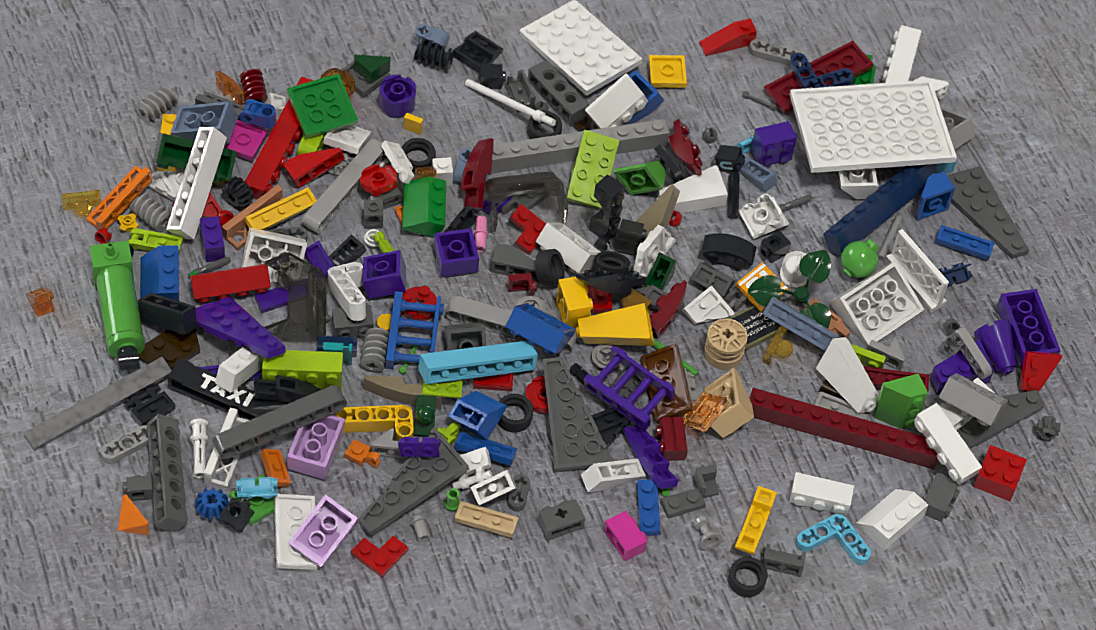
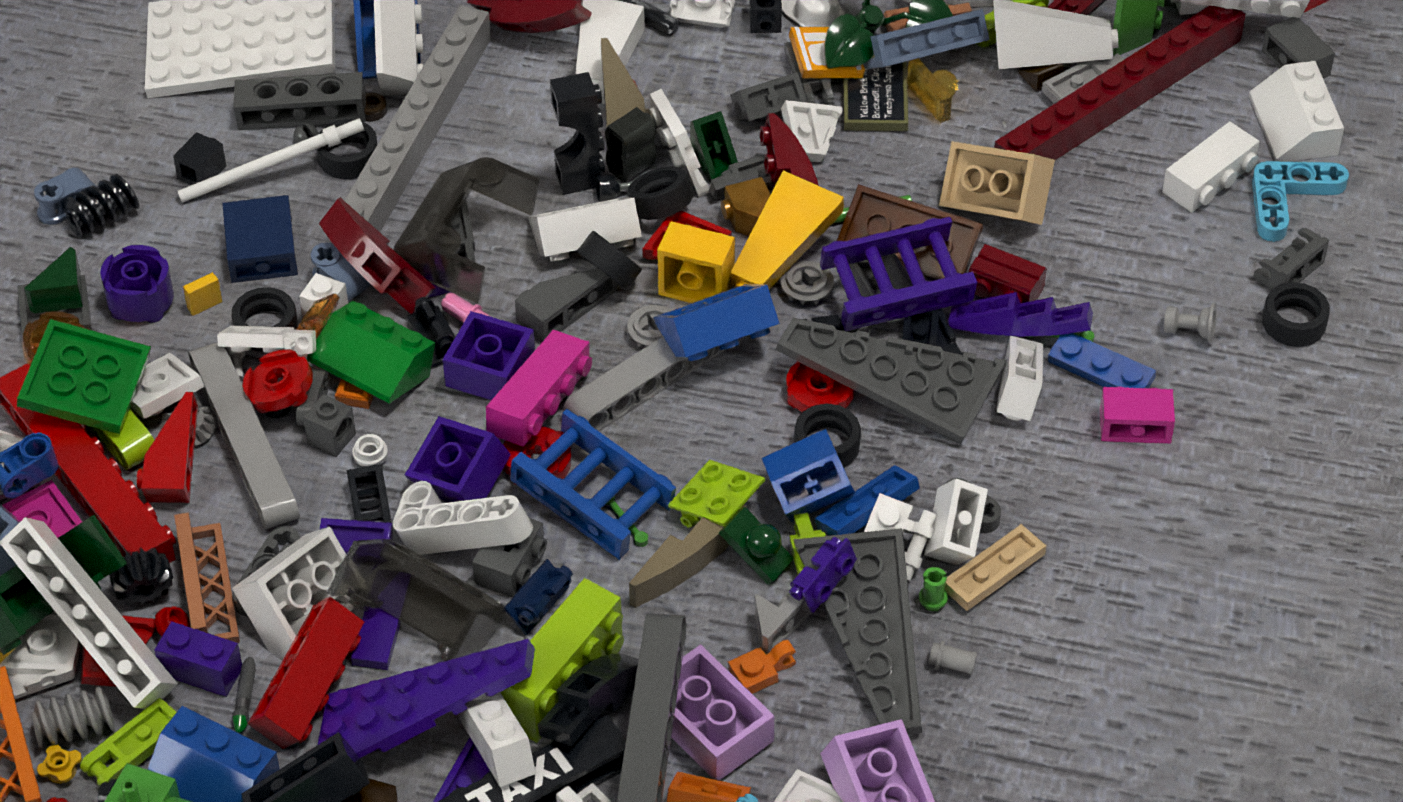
camera: 50 degrees left, 5 degrees down
yellow plate [244,187,317,230] -> none
teal plate [323,342,352,365] -> none
yellow beam [335,405,414,441] -> none
red plate [351,536,408,578] -> none
light grey piece [360,328,389,372] -> none
lime axle [373,231,394,253] -> none
yellow tile [376,314,392,333] -> none
medium azure brick [418,341,538,384] -> none
dark grey slope [444,322,486,351] -> none
black slope [452,31,504,73] -> none
red tile [473,373,513,392] -> none
dark grey hinge [505,70,536,113] -> none
dark red bracket [507,273,537,296] -> none
red plate [509,204,546,255] -> none
dark grey brick [537,499,585,541] -> none
lime plate [565,129,619,210] -> none
black slope [576,268,646,295] -> none
bright green slope [613,161,667,195] -> none
black plate [654,144,684,183] -> none
dark grey plate [661,488,706,519] -> none
clear orange tile [683,392,729,432] -> none
dark grey panel [694,465,719,498] -> none
black brick [701,233,757,269] -> none
tan wheel [703,318,748,370] -> none
yellow slope [735,486,777,555] -> none
none -> dark blue panel [222,195,298,283]
none -> dark pink brick [486,330,592,446]

